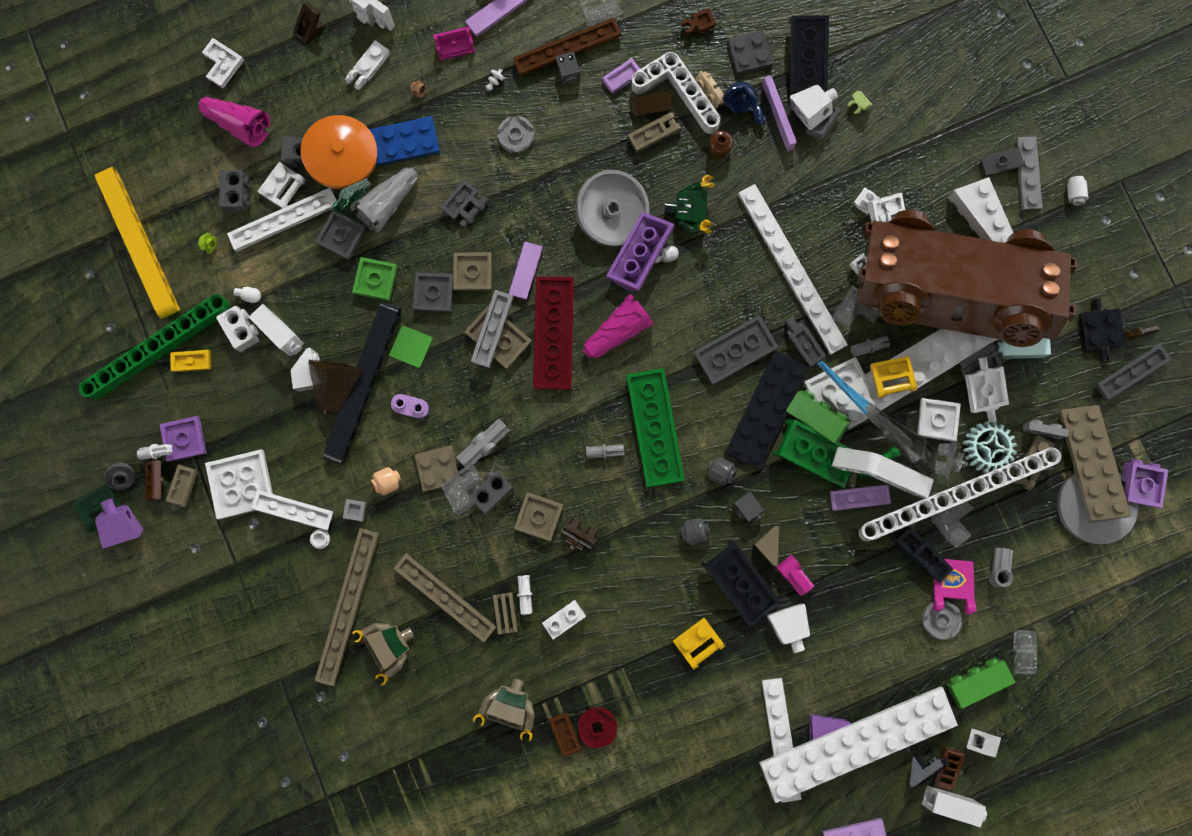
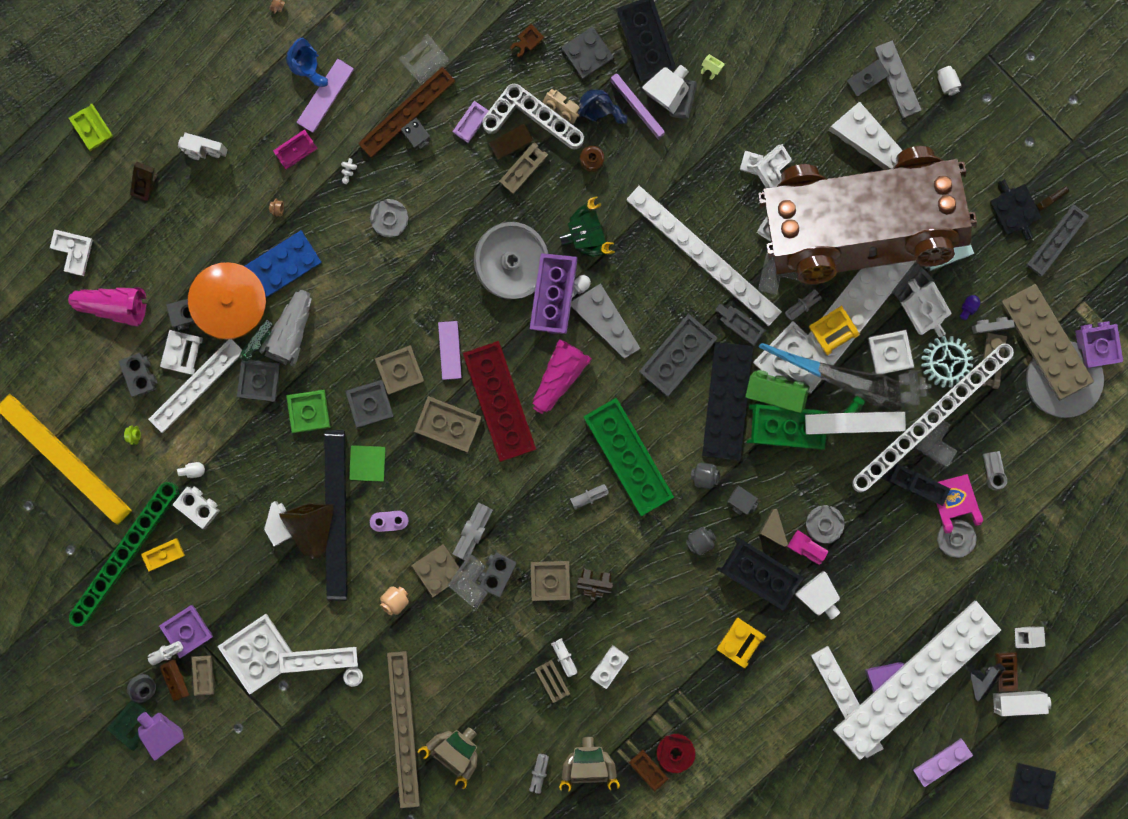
camera: 25 degrees left, 5 degrees up
white window [249,304,304,356] -> none
light grey tile [343,499,367,522] -> none
white hinge [345,40,390,90] -> none
dark tan plate [393,553,497,642] -> none
dark grey plate [440,180,489,229] -> none
light grey plate [471,290,514,368] -> none
lavender tile [830,485,891,511] -> none
bright green brick [945,658,1016,708] -> none
clear slope [1013,630,1037,674] -> none
none -> light grey axle [529,754,549,794]
none -> light grey wing [571,283,641,359]
none -> light grey tile [806,505,844,543]
none -> dark purple cylinder [959,295,981,321]

